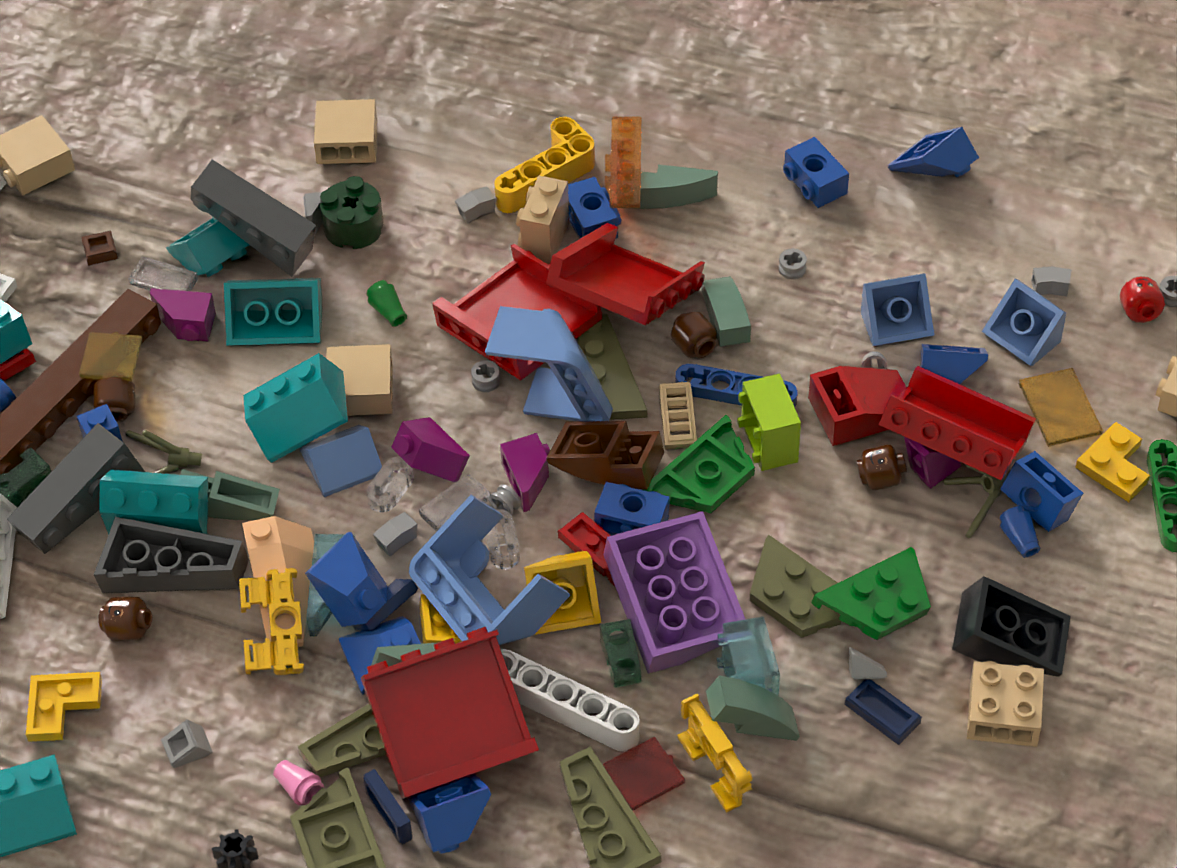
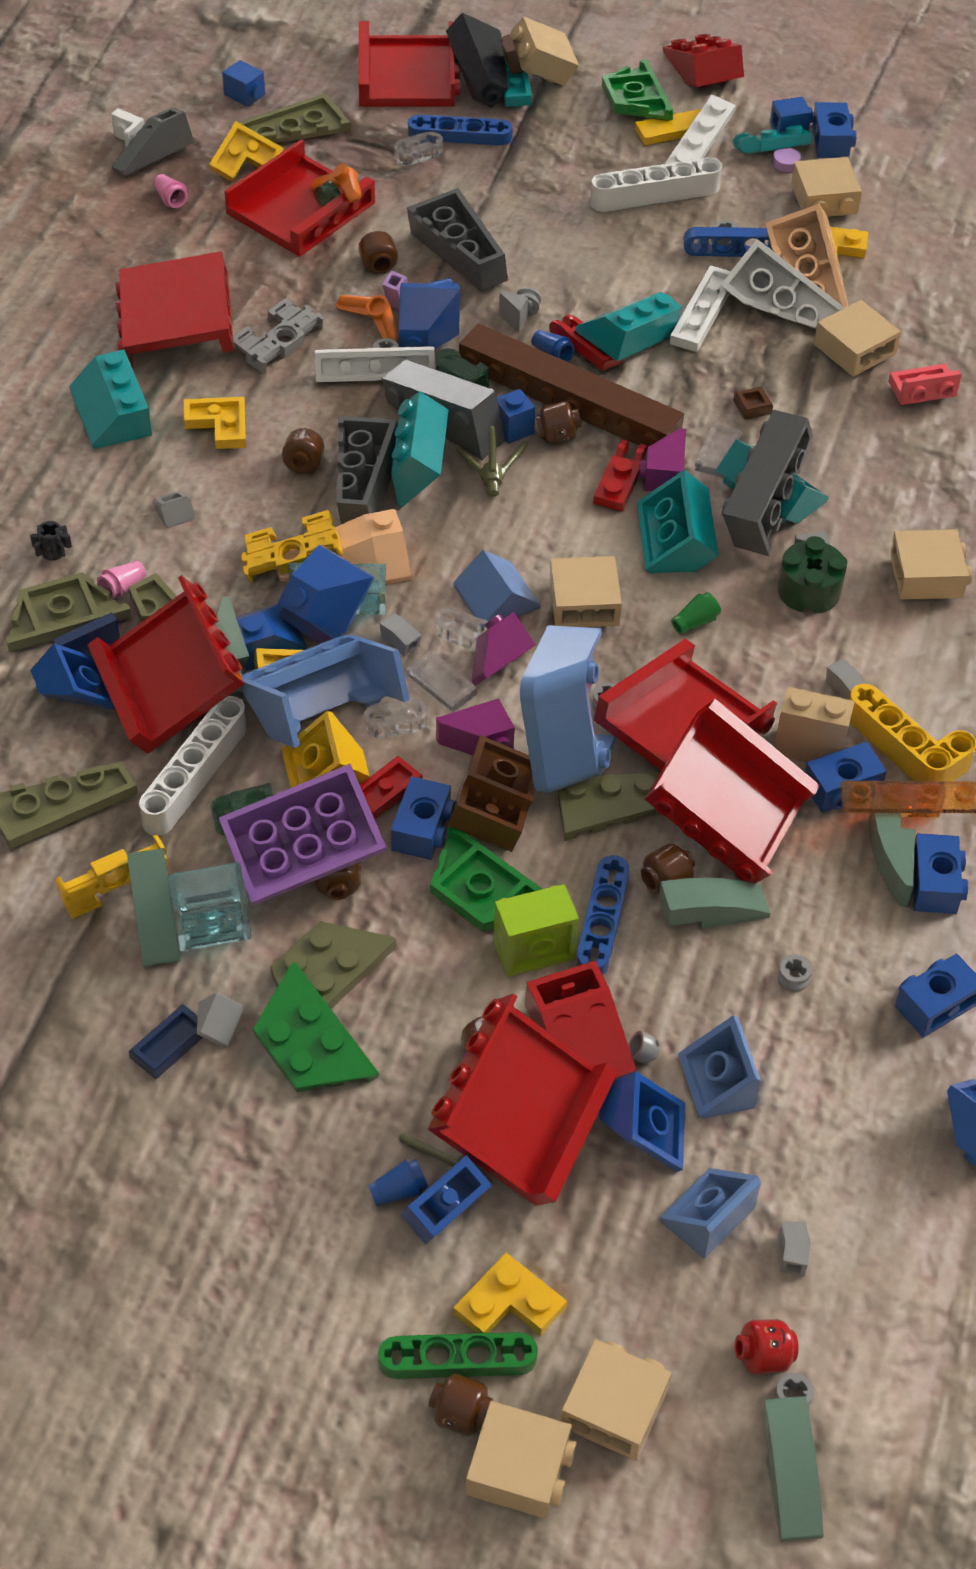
camera: 85 degrees right, 0 degrees up
clear yellow piece [79,332,142,381] -> none
sand green slope [180,469,280,520] -> none
teal slope [243,353,348,463] -> none
light grey bush [489,484,522,518] -> none
clear red piece [602,736,685,811] -> none
tan slope [659,382,697,449] -> none
black slope [952,576,1071,677] -> none
tan brick [967,661,1044,747] -> none
clear yellow piece [1019,368,1103,447] -> none
none -> red hinge [593,439,647,512]
none -> coral bracket [888,364,961,405]
none -> blue brick [913,833,968,914]

